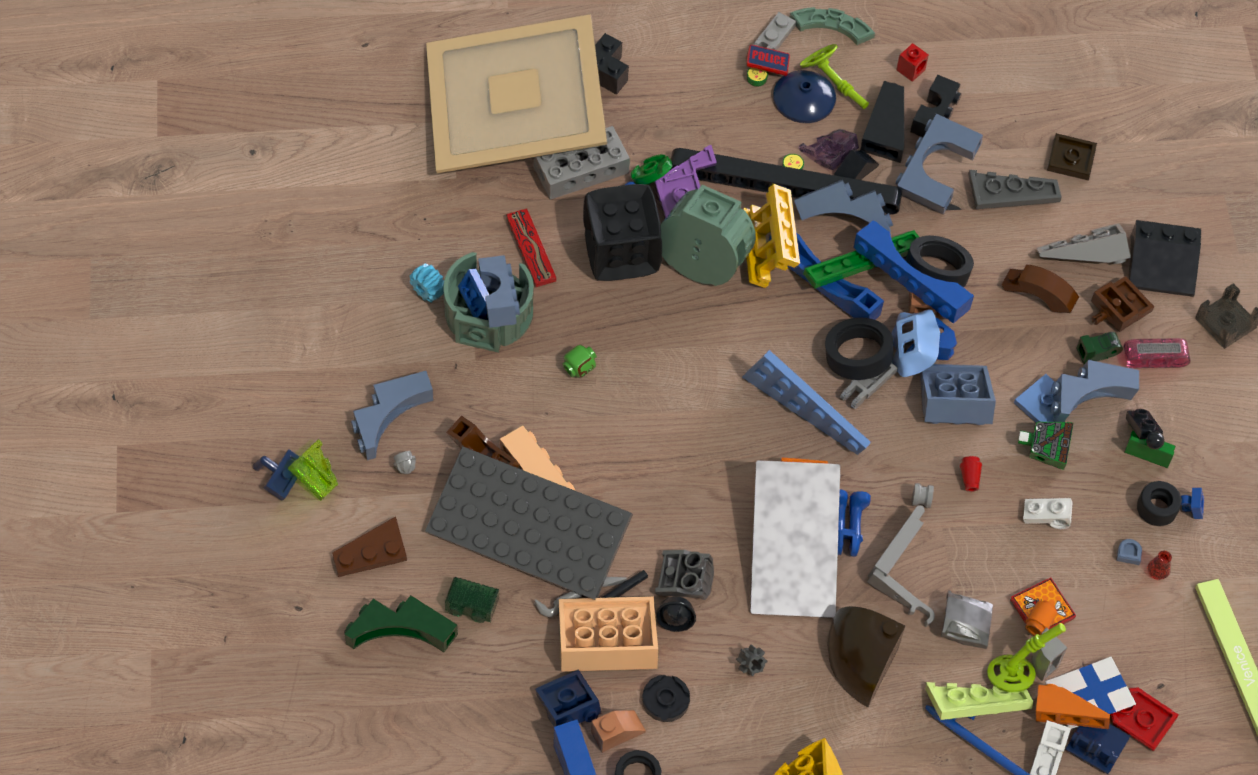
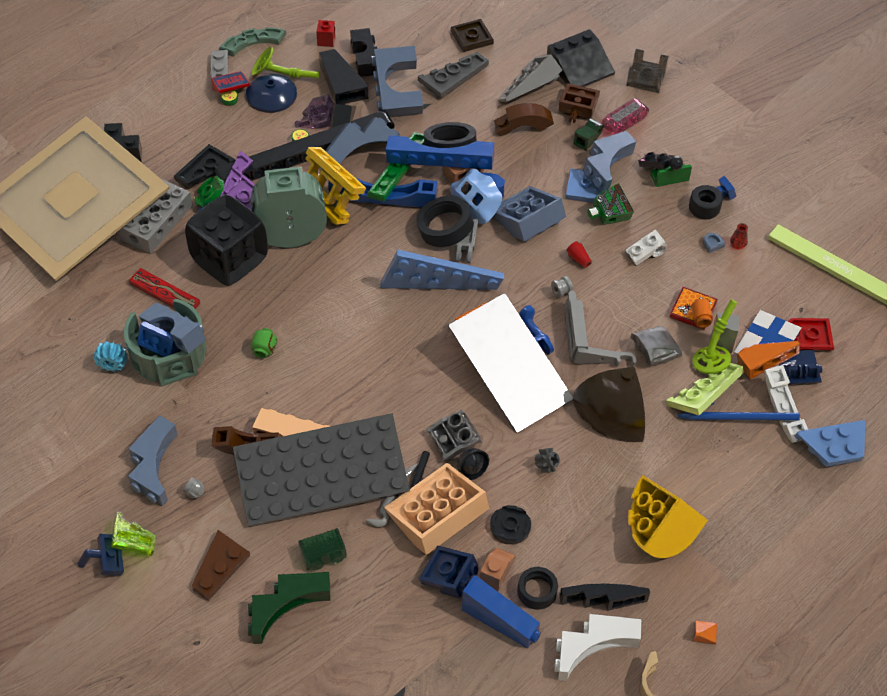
camera: 35 degrees left, 5 degrees down
none -> black wing [174,144,236,188]

